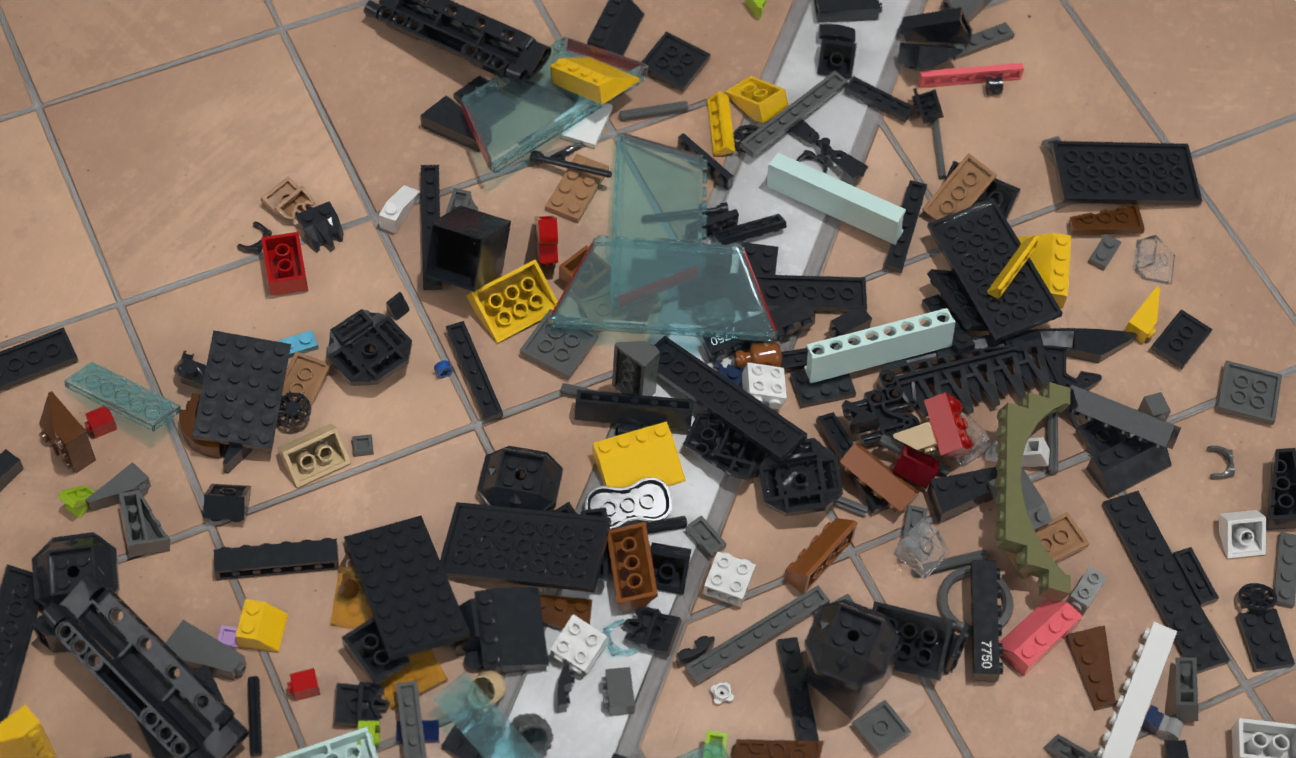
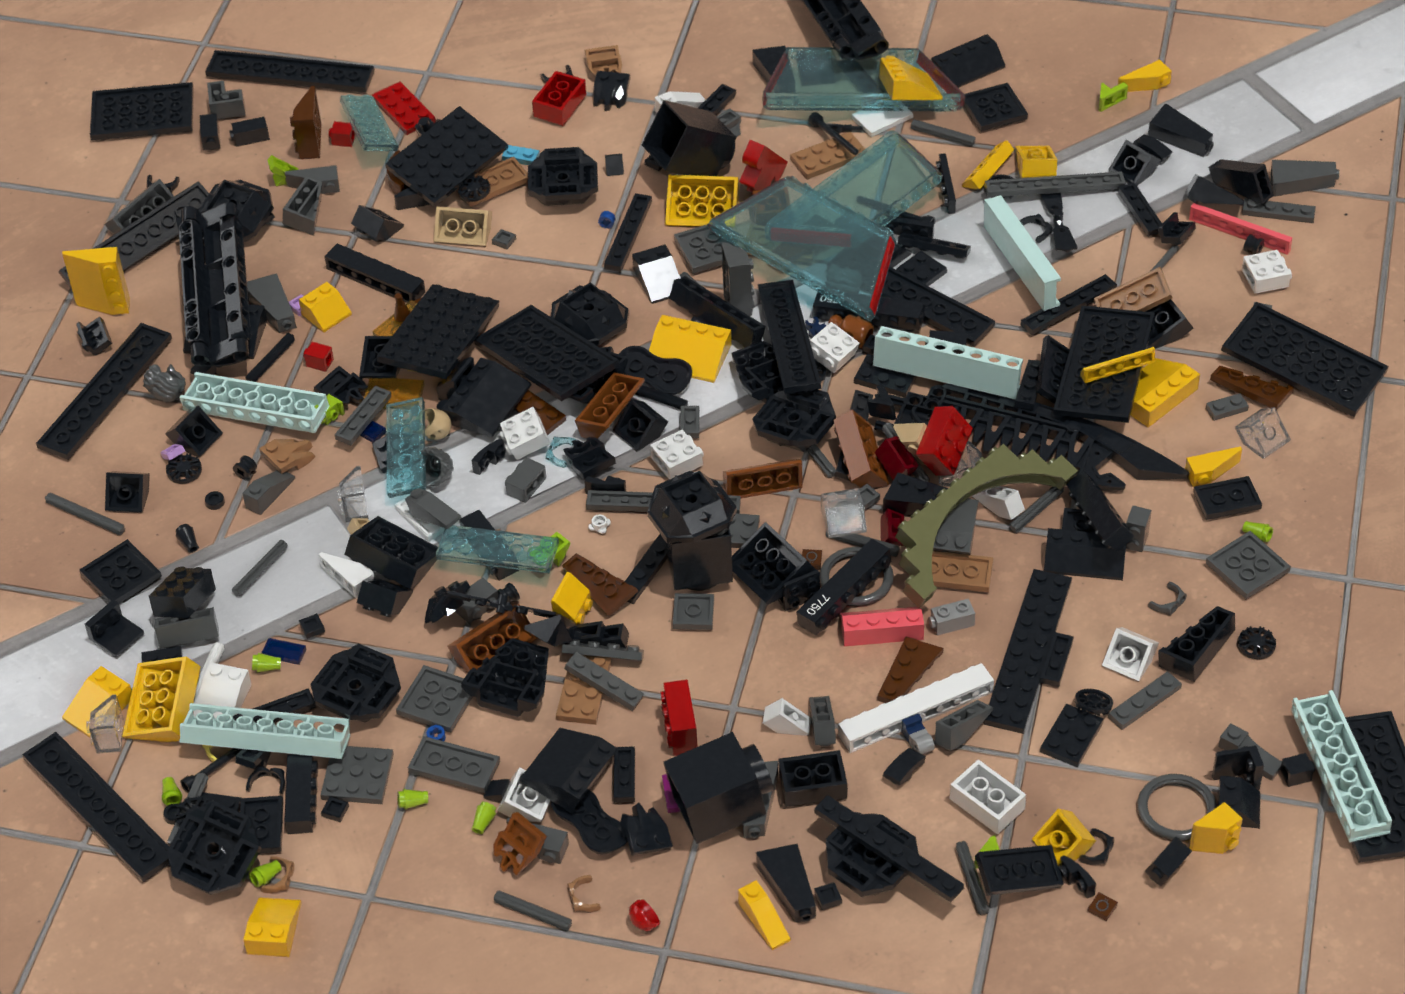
camera: 45 degrees right, 10 degrees down
none -> red plate [372,81,436,135]
none -> slope [632,244,680,304]
none -> reddish brown tile [802,549,822,569]
none -> dark red slope [881,509,904,546]
none -> white brick [1242,250,1292,294]
none -> lime cone [1242,521,1273,542]

